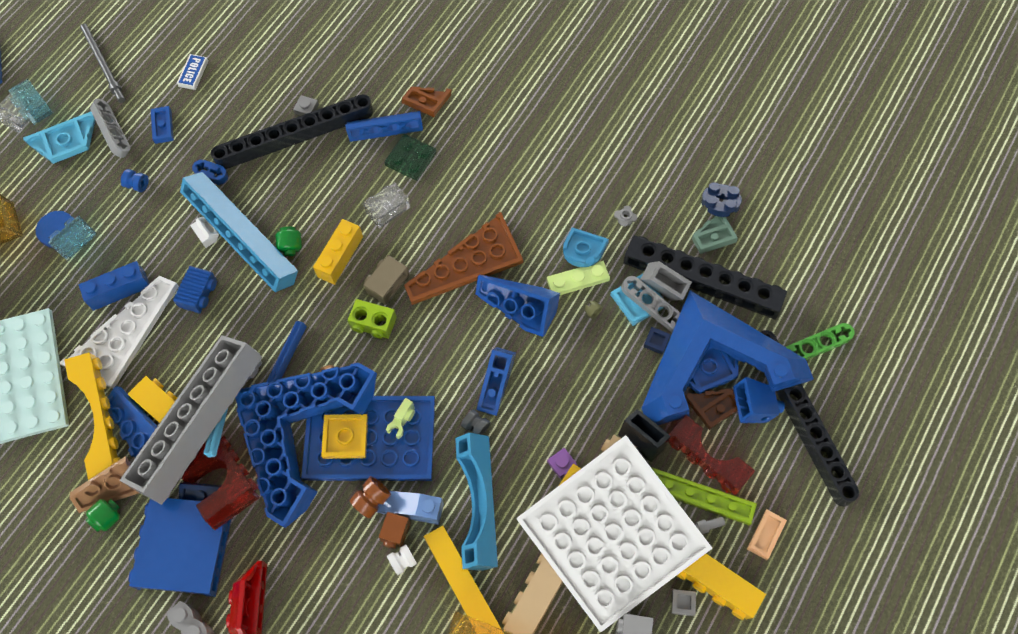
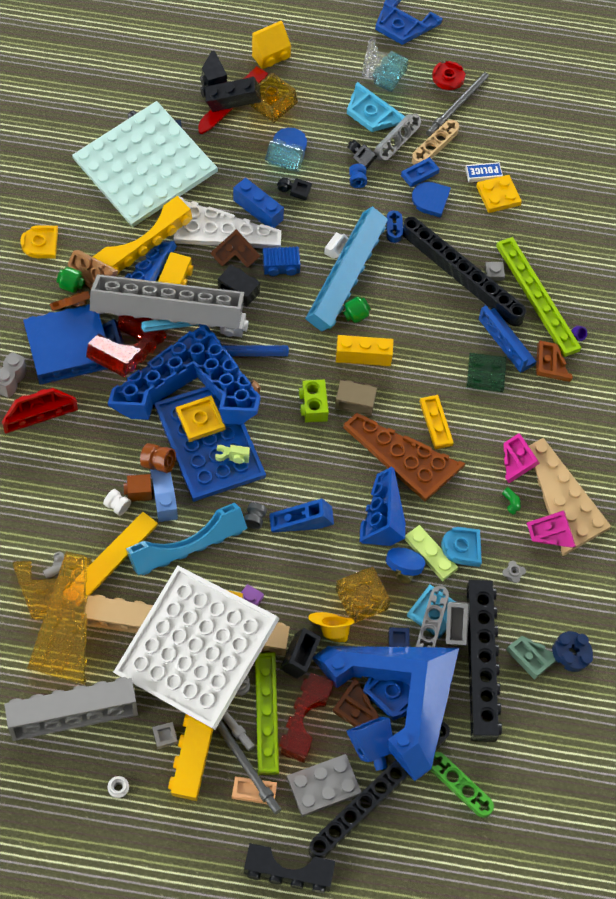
camera: 60 degrees right, 5 degrees down
clear brick [363,182,410,228] -> none
none -> yellow tile [20,225,58,259]
none -> dark orange wing [50,291,90,311]
none -> reddish brown plate [210,229,260,268]
none -> dark grey bar [217,721,282,815]
none -> black brick [218,265,260,307]
none -> black arch [244,843,335,894]
none -> black plate [277,177,312,201]
none -> light grey plate [287,754,361,817]
none -> yellow piece [308,612,355,642]
none -> clear yellow brick [335,566,391,624]
none -> black plate [347,139,378,169]
none -> blue tile [385,547,426,576]
none -> tan beam [412,120,459,165]
none -> blue tile [412,182,451,218]
none -> yellow tile [419,395,454,449]
none -> red plate [432,61,466,90]
none -> yellow plate [476,175,522,213]
none -> lime plate [496,237,581,357]
none -> green arm [502,487,521,515]
none -> dark pink wing [503,433,540,483]
none -> dark pink wing [527,510,576,548]
none -> tan wing [529,438,611,556]
none -> dark purple hinge [571,326,587,341]

